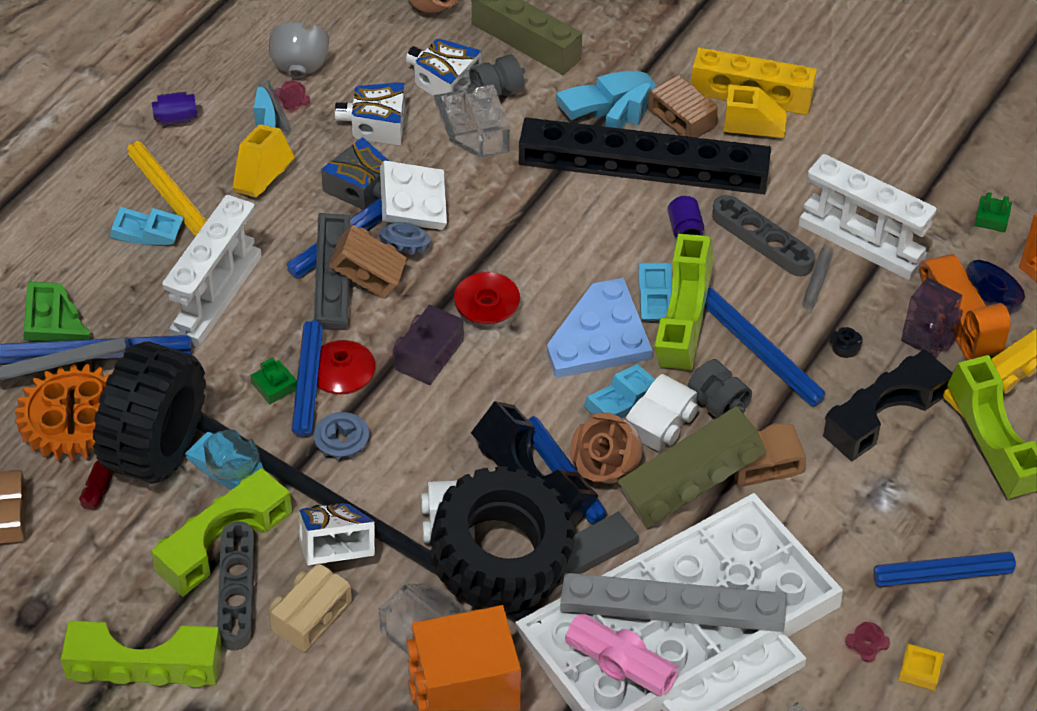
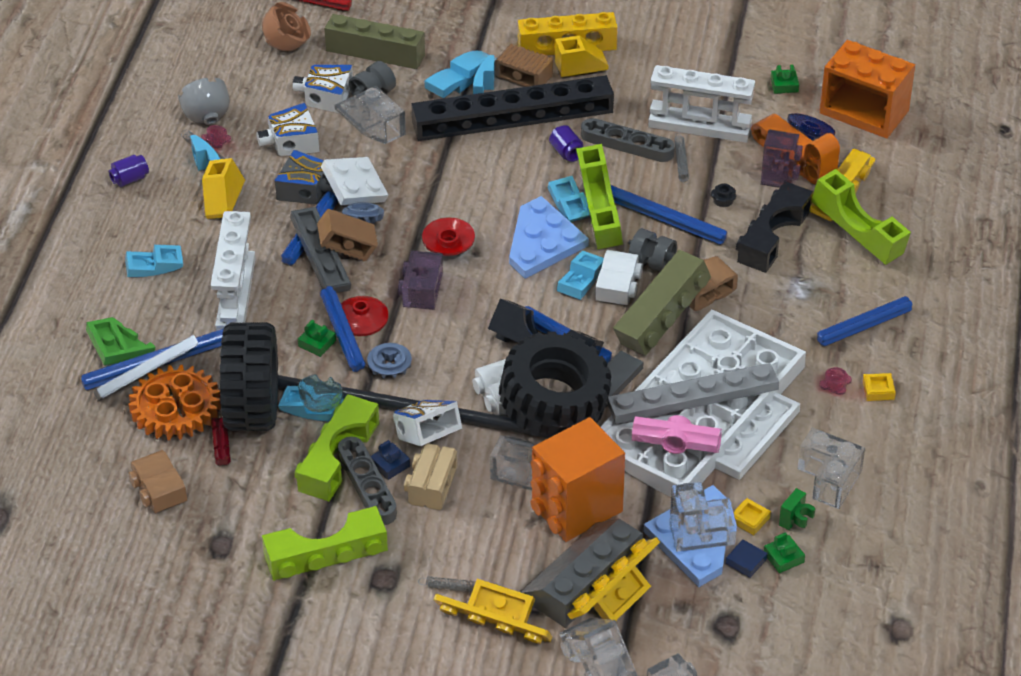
camera: 20 degrees left, 5 degrees down
yellow axle [127,141,207,236] -> none
nougat cylinder [570,412,642,484] -> none
none -> dark blue tile [371,440,411,480]

